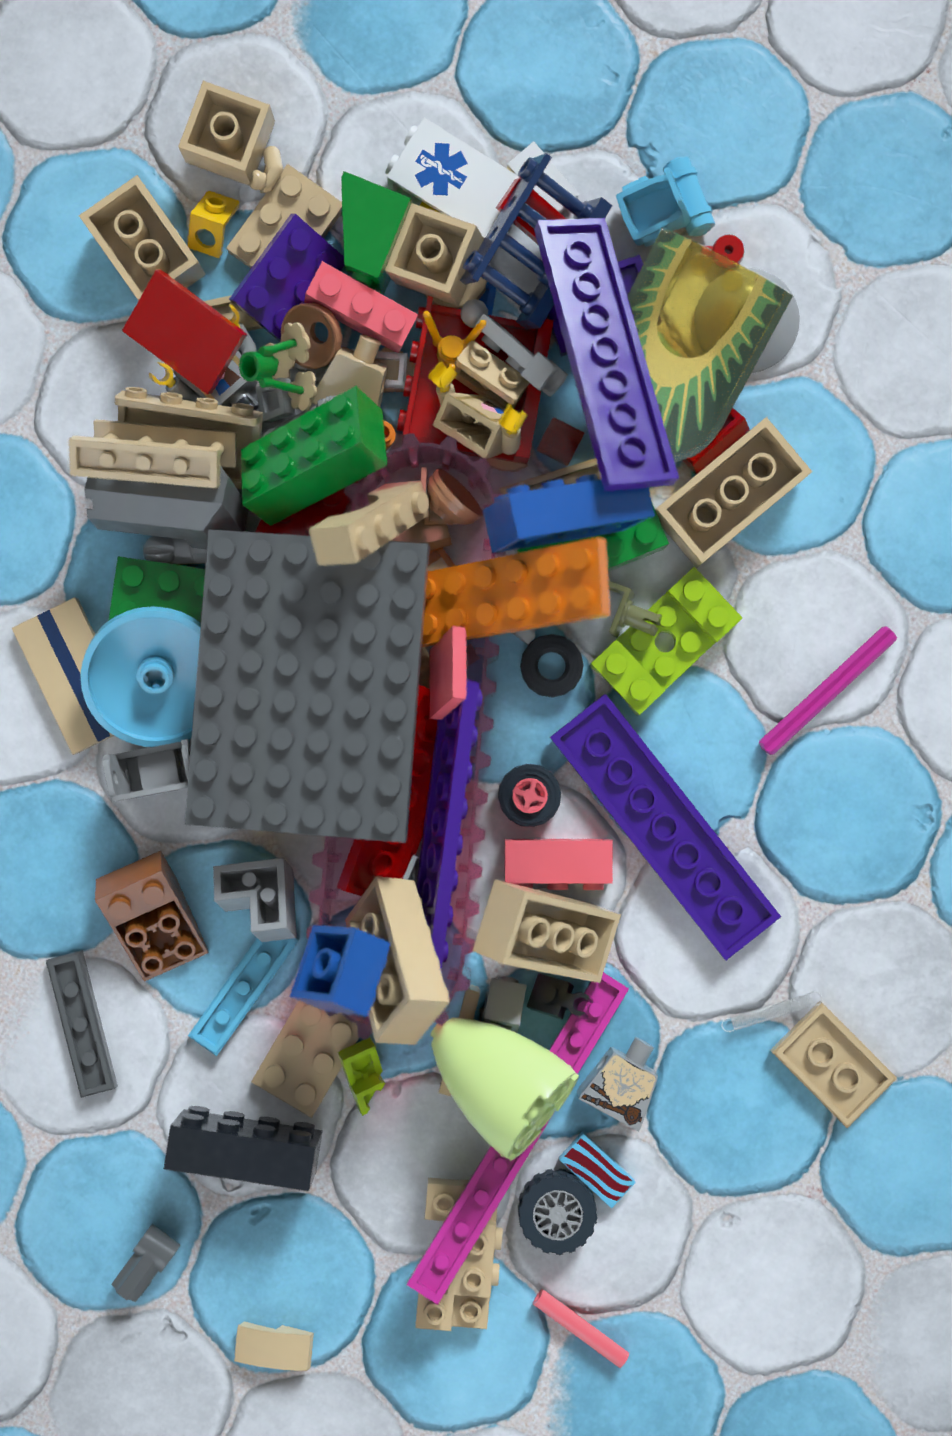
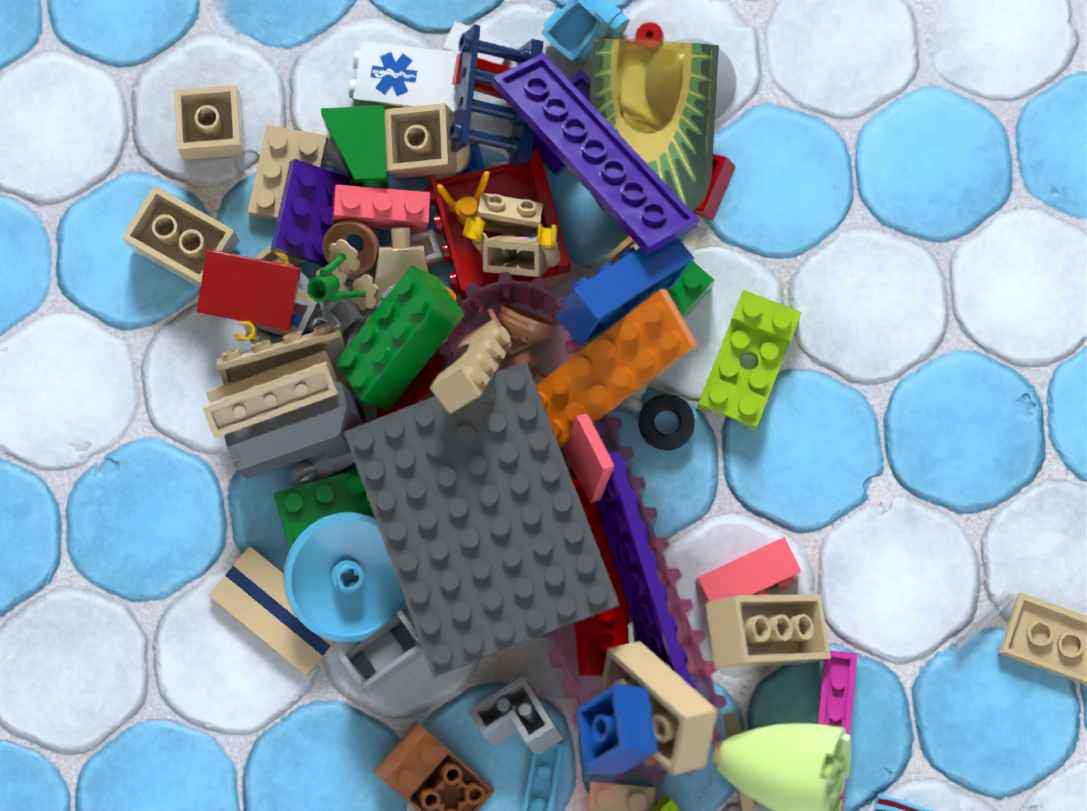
camera: 25 degrees left, 10 degrees down
yellow bracket [188,191,240,258] -> none
tan arm [249,146,283,193] -> none
light grey plate [461,299,568,397] -> none
light grey brick [482,976,527,1033] -> none
black wheel [498,764,561,827] -> none
black plate [527,973,594,1020] -> none
clear red tile [537,417,585,466] -> none
dark purple plate [549,694,781,961] -> none
torso [577,1037,658,1132] -> none
olive bracket [608,580,662,638] -> none
tan brick [655,417,812,568] -> none
dark pink axle [759,626,897,755] -> none

